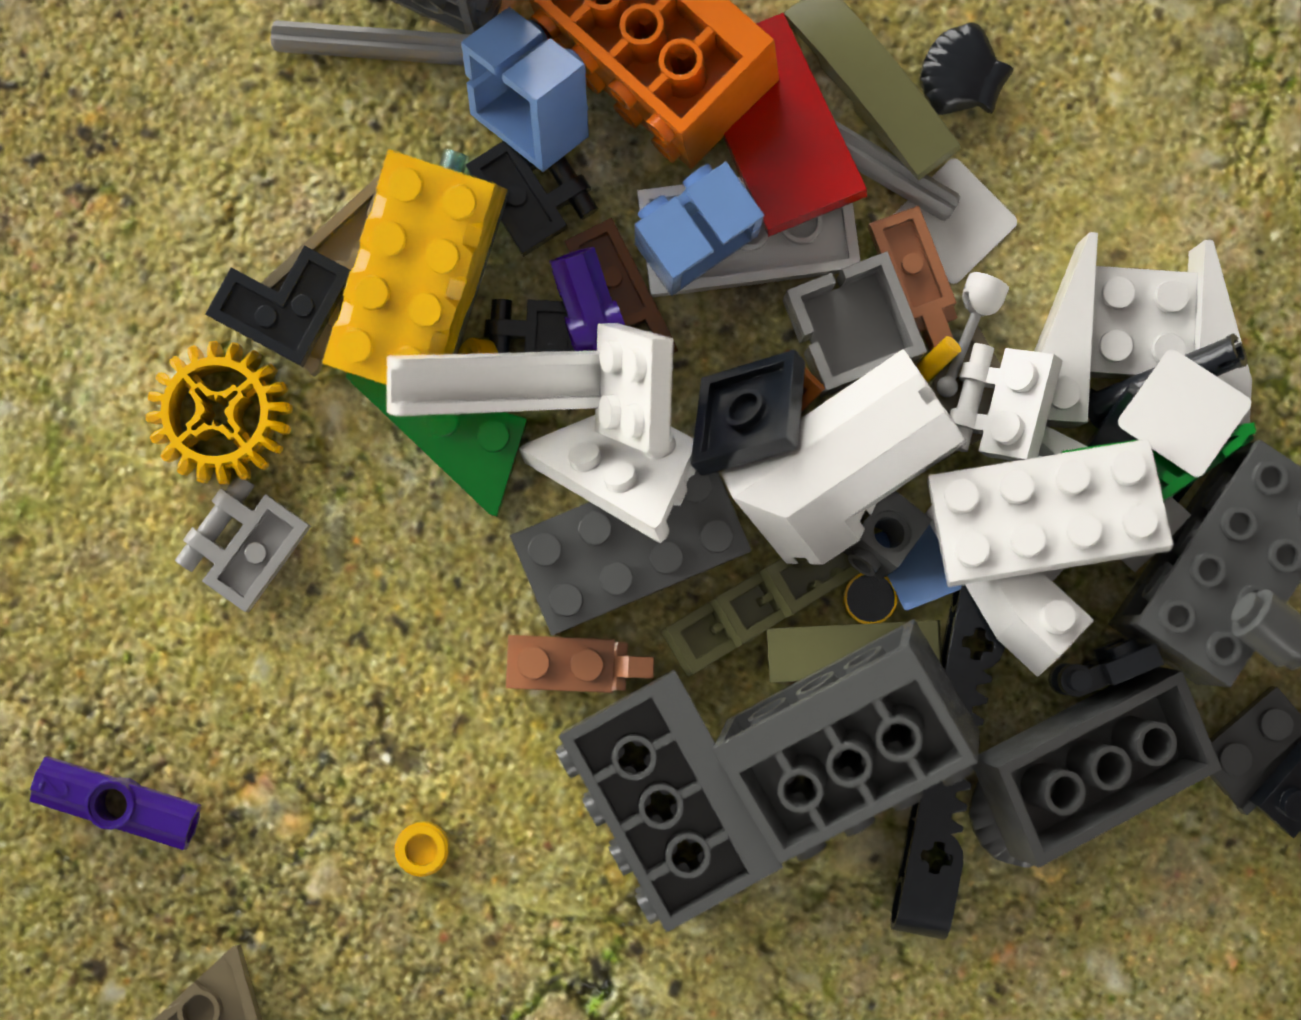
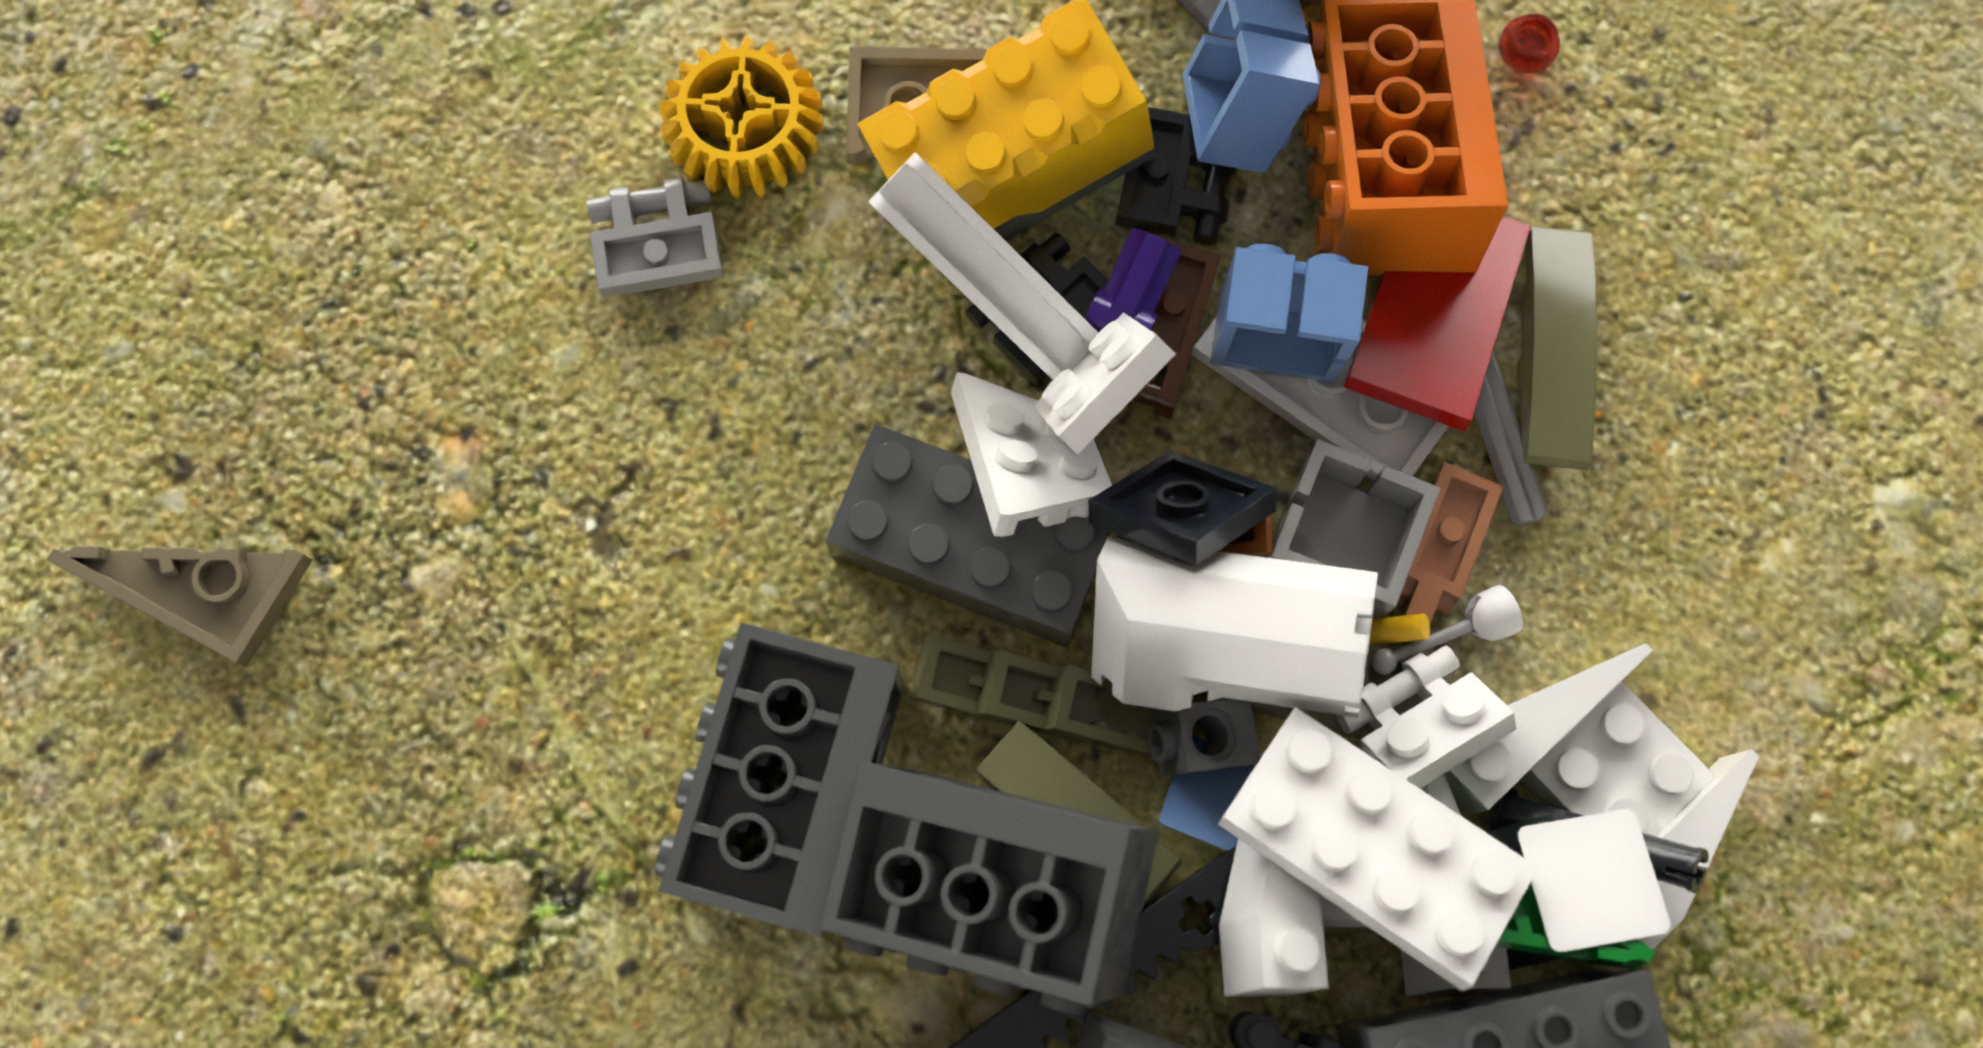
camera: 50 degrees right, 10 degrees down
dark purple piece [30,756,202,850] -> none
black plate [205,245,352,367] -> none
green wing [346,372,528,517] -> none
yellow tile [395,821,450,877] -> none
nougat hinge [506,635,655,693] -> none
black tile [842,573,897,624] -> none
white sticker [893,158,1017,284] -> none
black animal [919,22,1014,115] -> none

